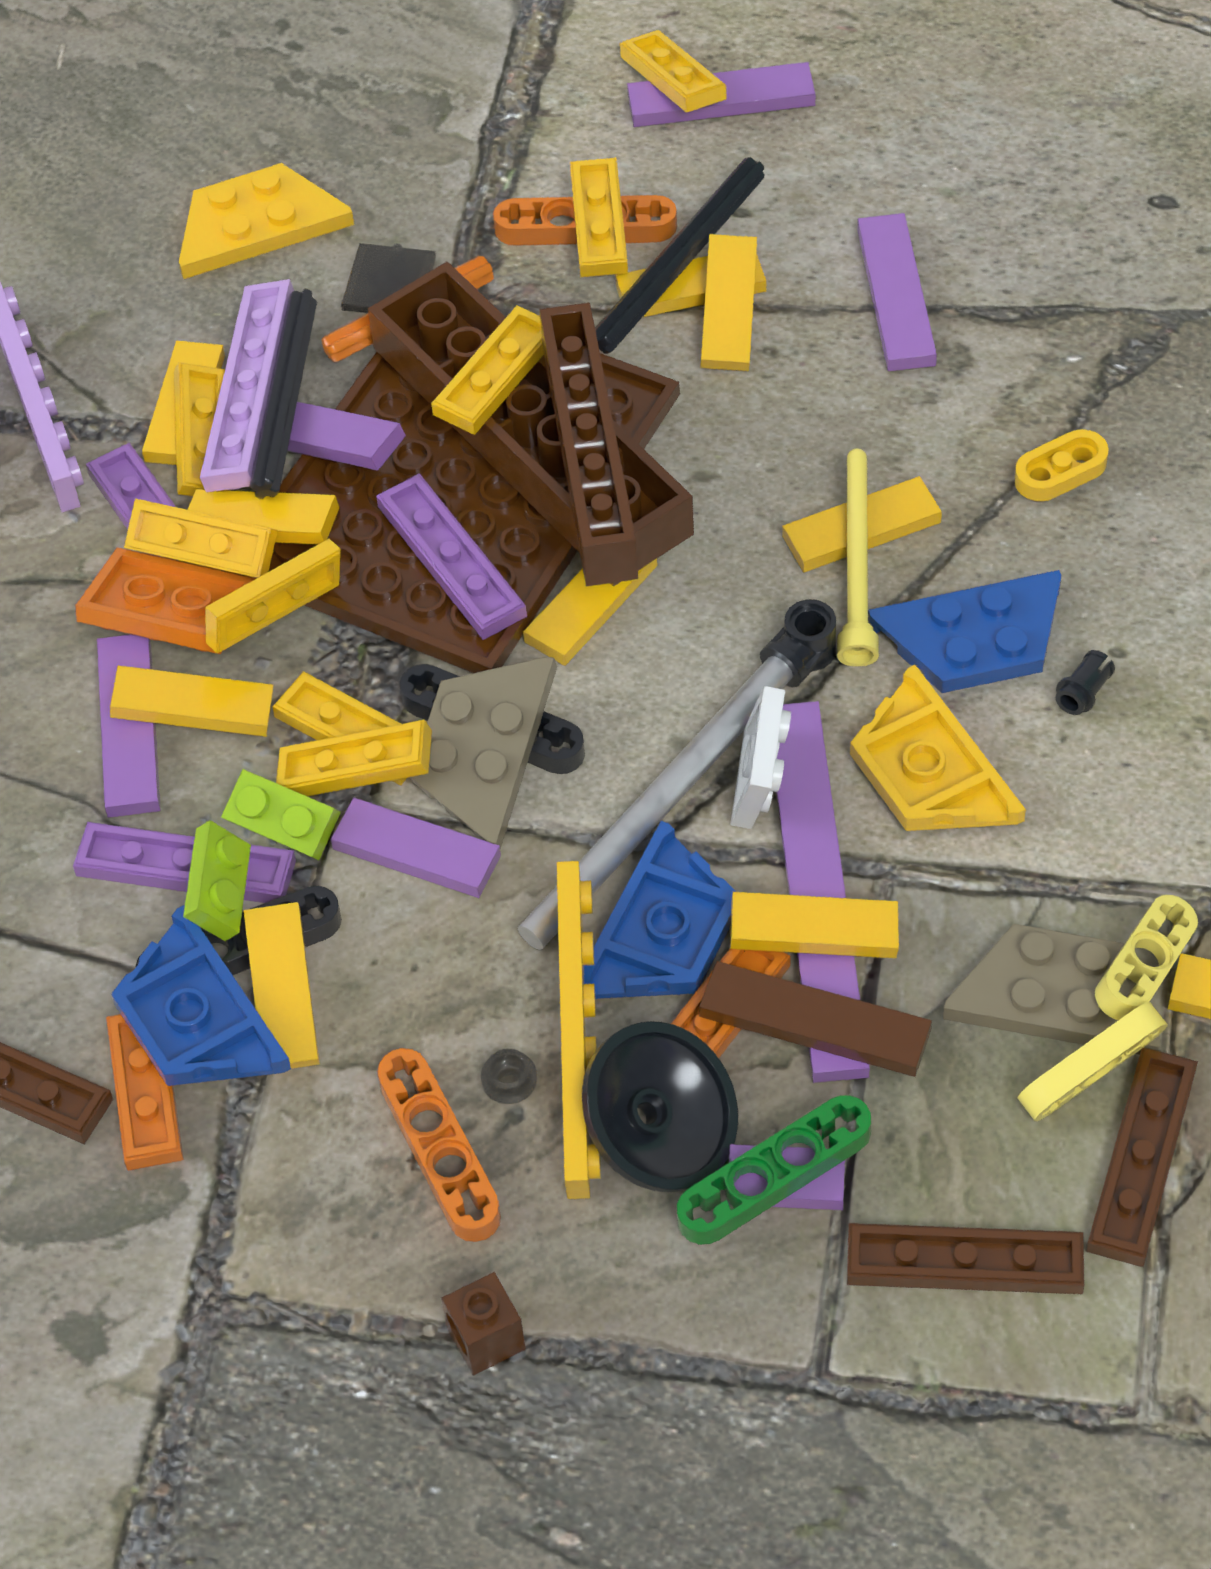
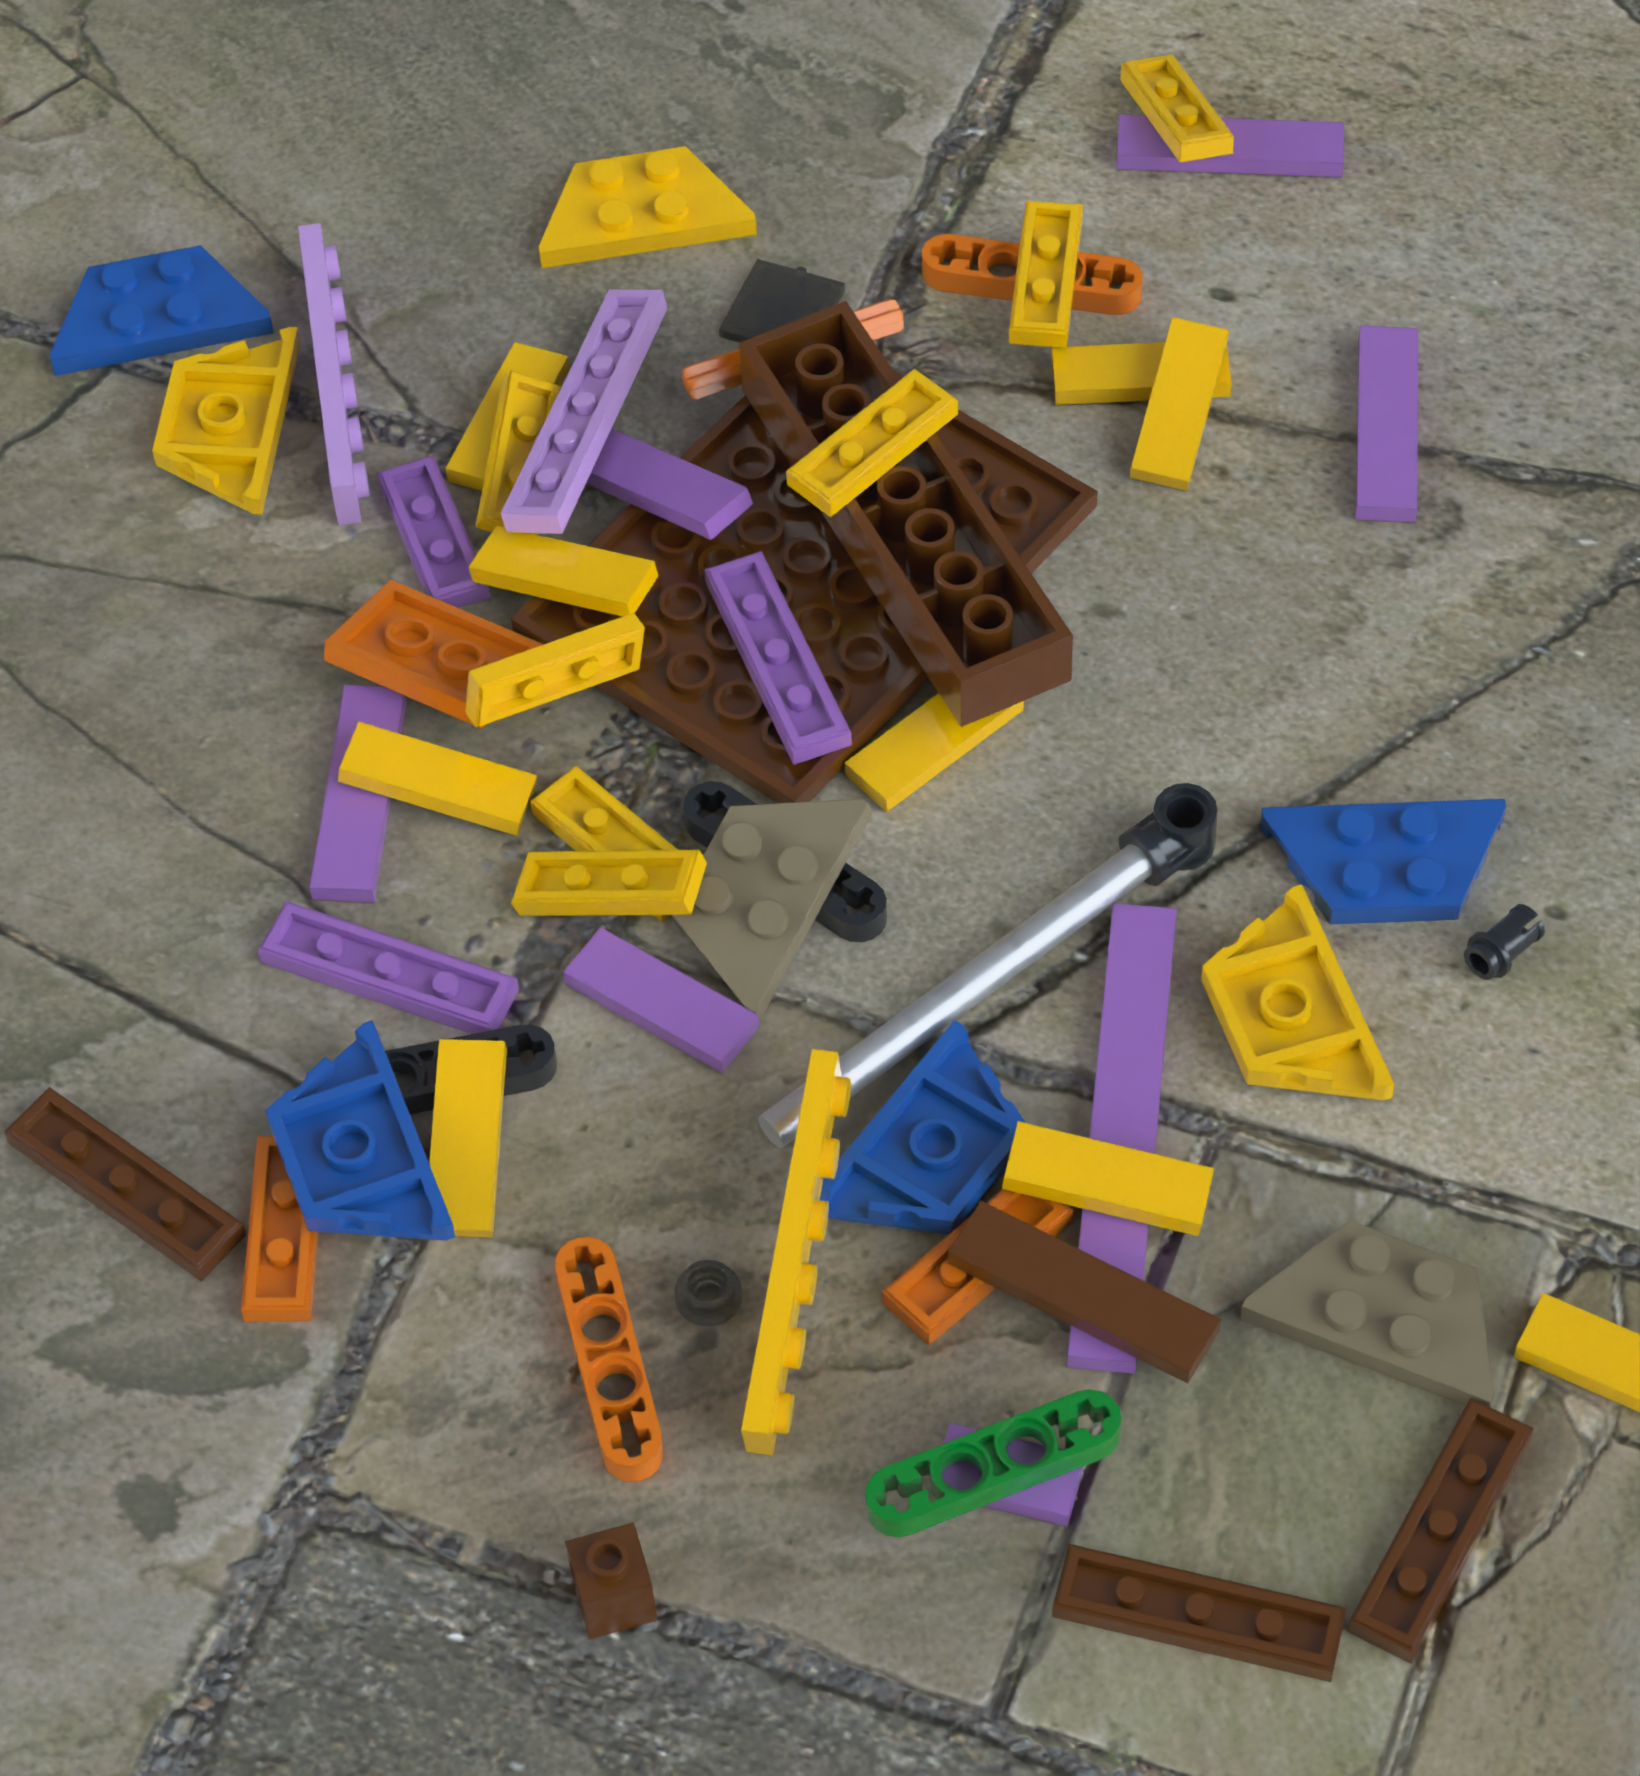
camera: 10 degrees right, 0 degrees up
yellow tile [124,498,278,578] -> none
lime plate [183,820,251,941] -> none
lime plate [221,769,341,860] -> none
black axle [249,288,317,499] -> none
reddish brown brick [539,302,638,586] -> none
black dish [582,1021,738,1192] -> none
black axle [595,157,765,354] -> none
white plate [730,686,791,829] -> none
yellow tile [782,476,942,573] -> none
light yellow piece [837,448,879,666] -> none
yellow plate [1014,429,1109,501] -> none
light yellow beam [1017,1002,1168,1122] -> none
light yellow beam [1095,895,1198,1020] -> none

